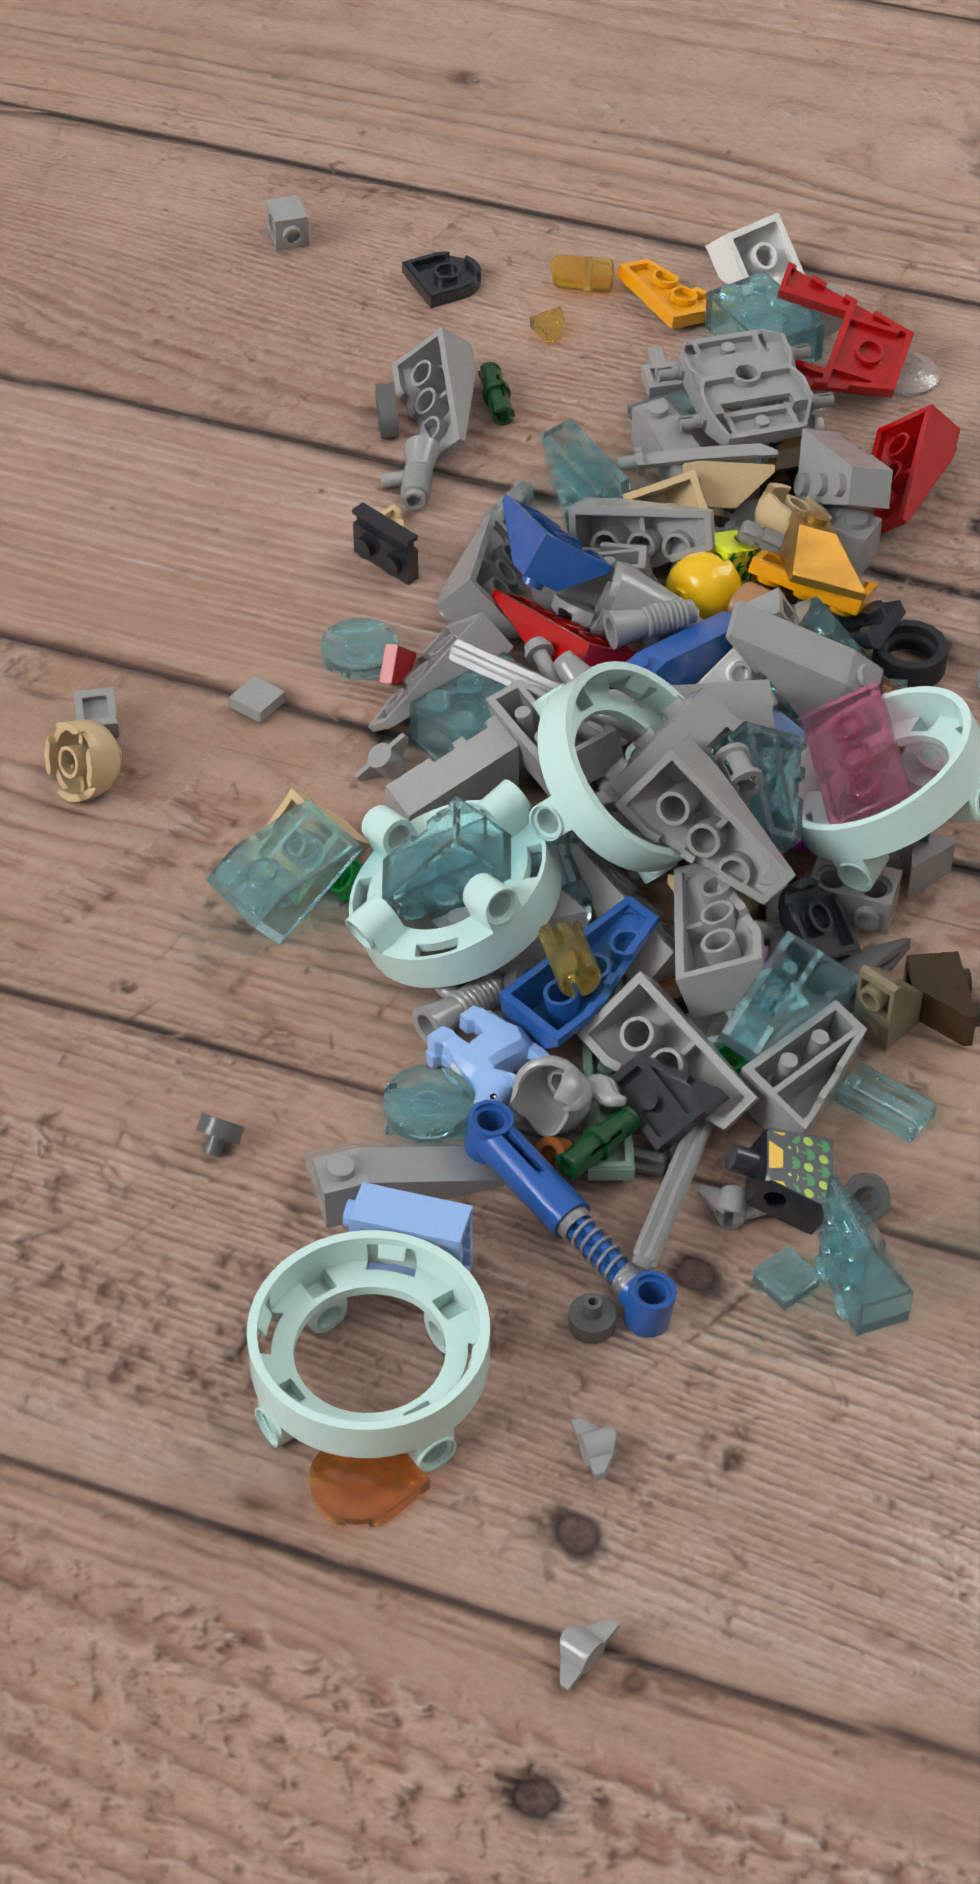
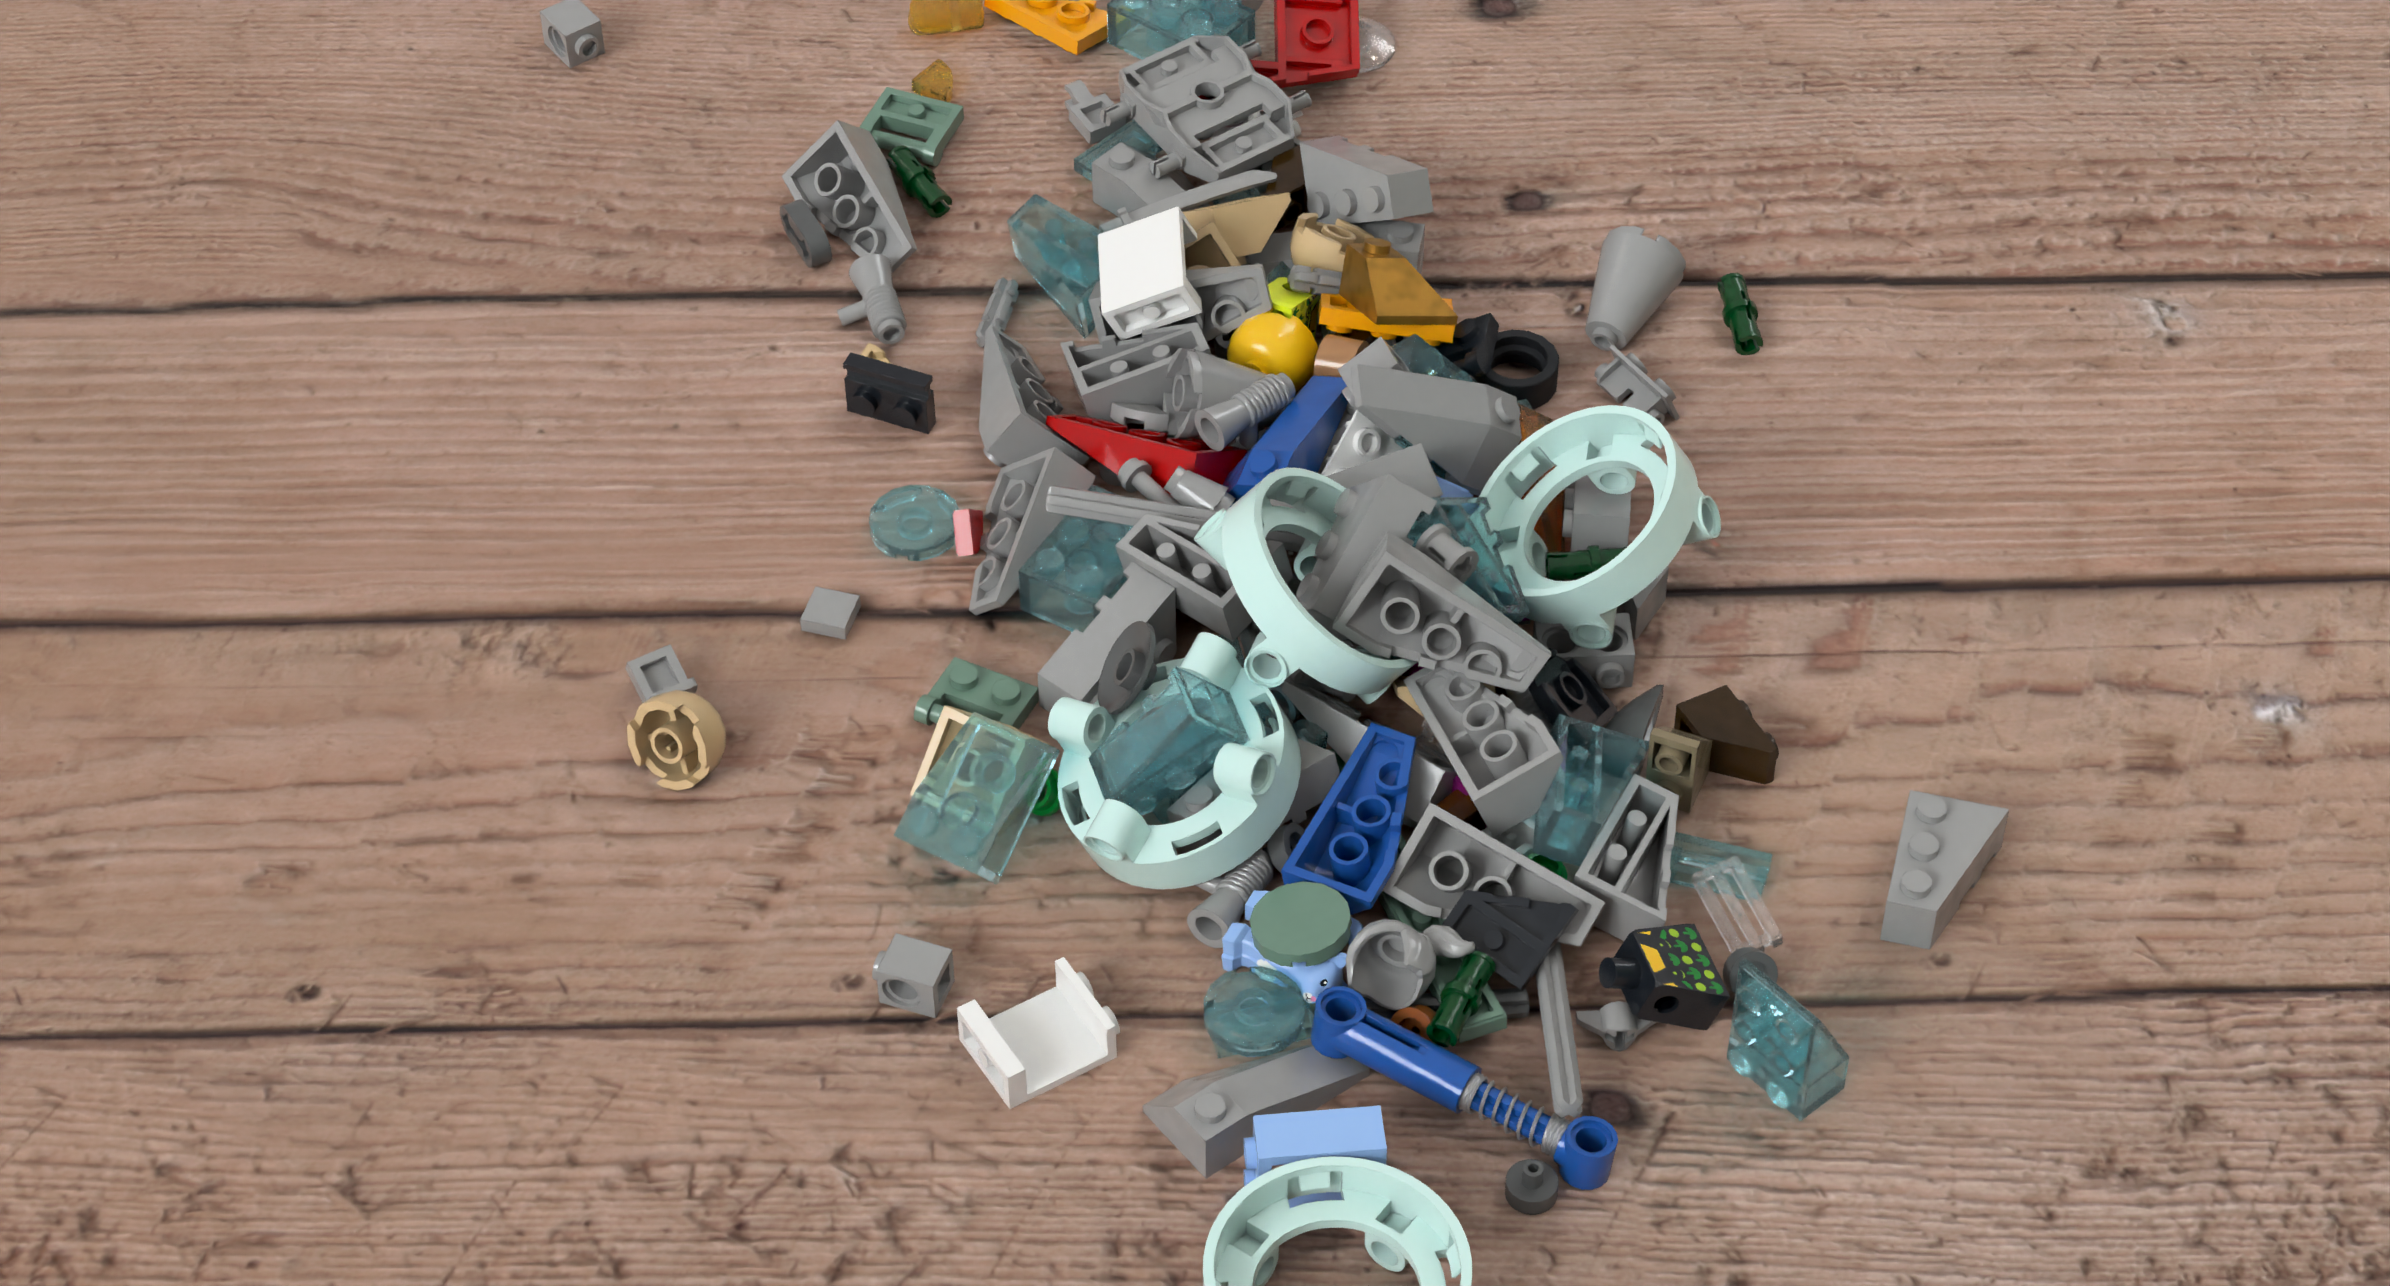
camera: 20 degrees left, 0 degrees up
dark grey tile [196,1113,245,1158] -> none
light grey piece [354,732,409,782] -> none
black tile [402,251,481,308] -> none
blue wedge [502,494,612,592] -> none
clear yellow arm [538,920,601,997] -> none
clear light blue tile [752,1246,821,1311] -> none
clear pink tile [801,681,913,824] -> none
red wedge [871,404,961,534] -> none
none -> sand green plate [859,87,964,167]
none -> light grey brick [872,933,955,1018]
none -> sand green plate [914,657,1039,729]
none -> white panel [957,957,1120,1109]
none -> white panel [1098,206,1202,340]
none -> dark grey dish [1098,621,1157,715]
none -> sand green tile [1249,881,1352,967]
none -> clear tile [1692,855,1783,954]

